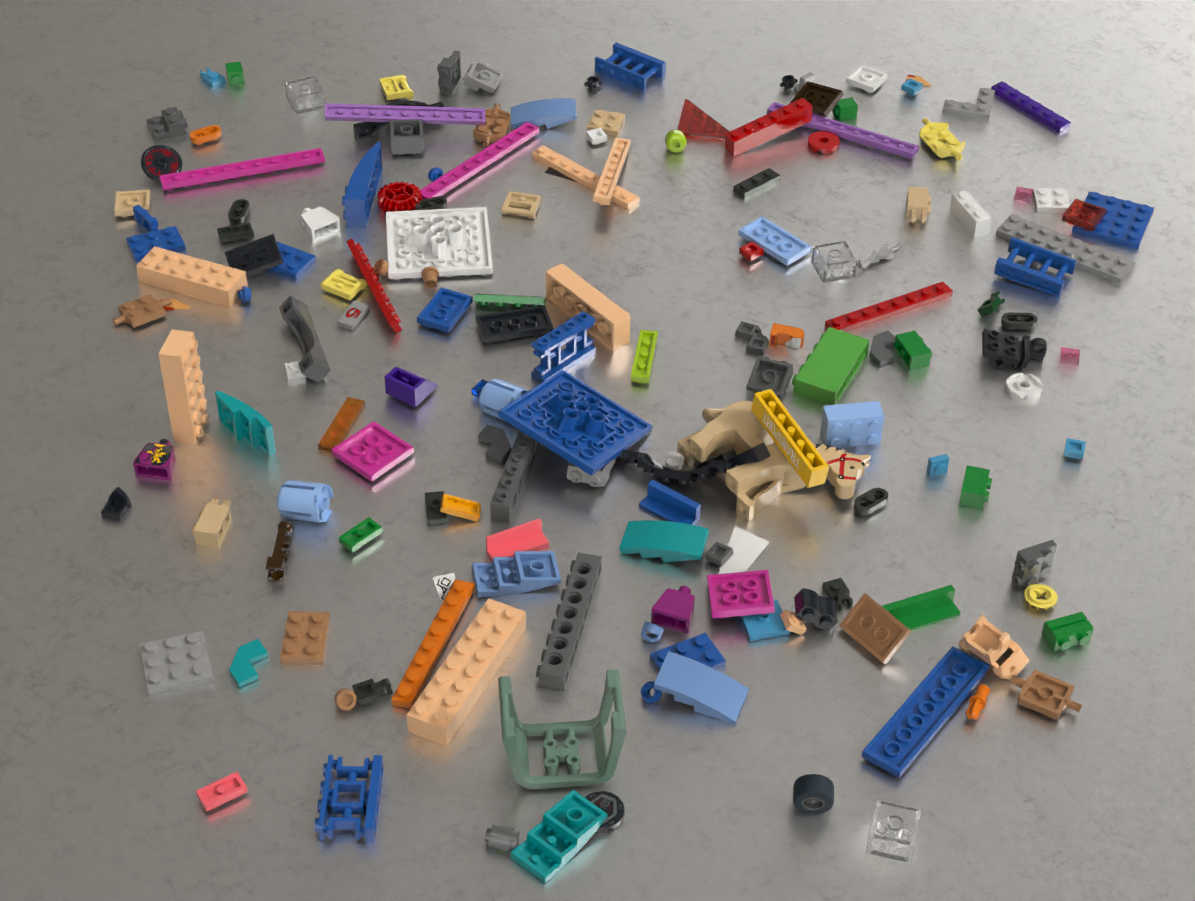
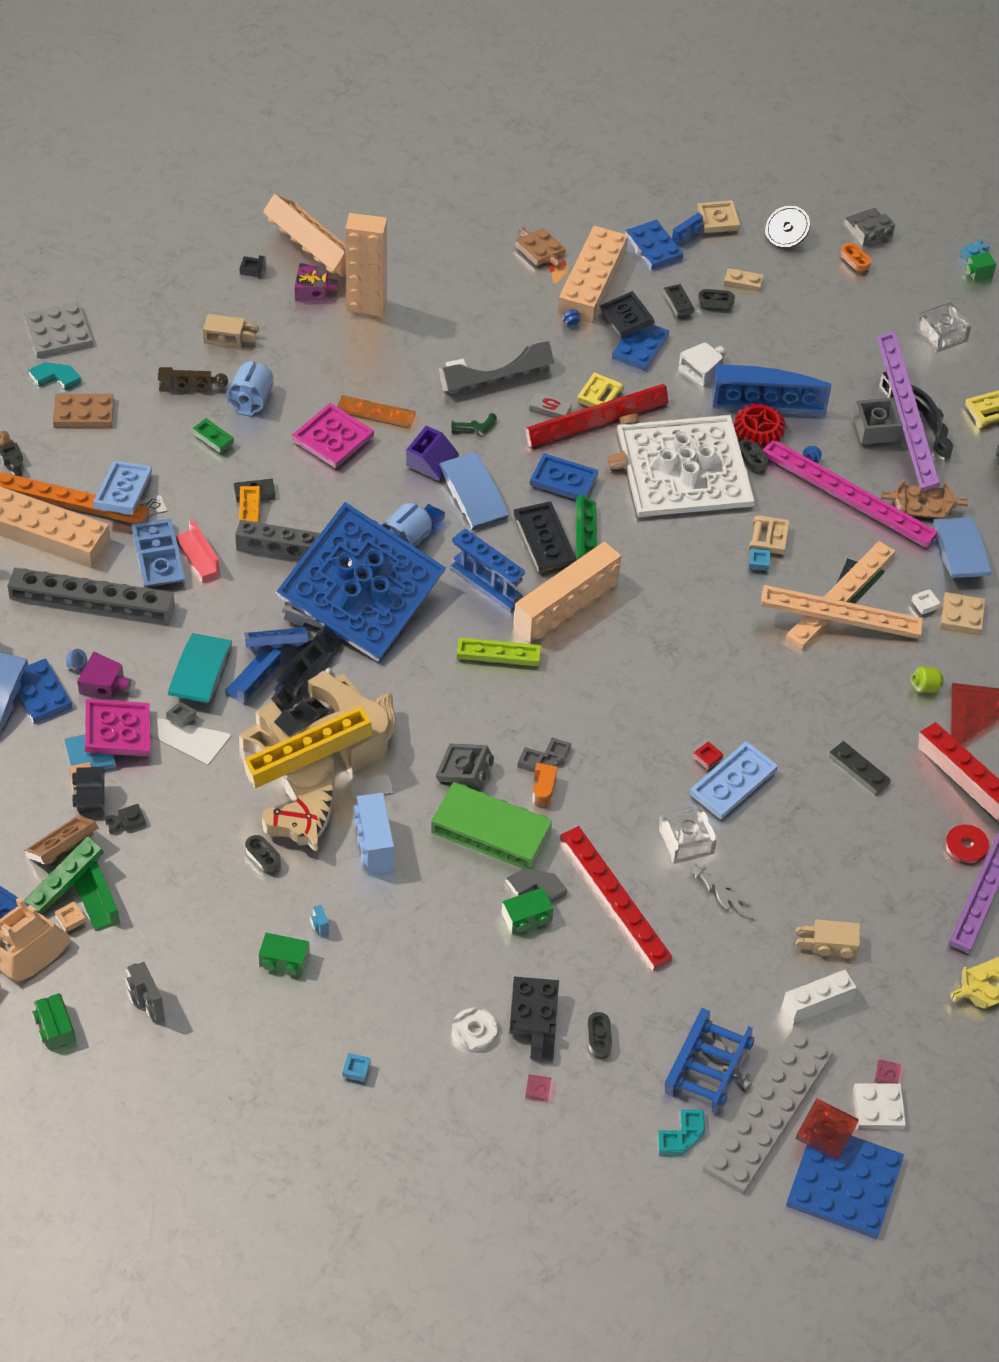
camera: 85 degrees right, 10 degrees up
dark pink plate [160,148,325,190] -> none
teal slope [215,391,276,456] -> none
dark green plate [977,291,1005,315] -> none
light yellow gear [1024,584,1058,611] -> none
none -> plate [24,836,104,915]
none -> light nougat plate [54,902,86,933]
none -> light blue plate [93,460,152,515]
none -> blue plate [244,627,309,650]
none -> light nougat brick [263,194,346,278]
none -> medium blue slope [439,452,509,529]
none -> dark green piece [451,413,497,435]
none -> teal tile [658,1109,705,1156]
none -> tan plate [724,268,764,292]
none -> dark azure plate [749,549,770,571]

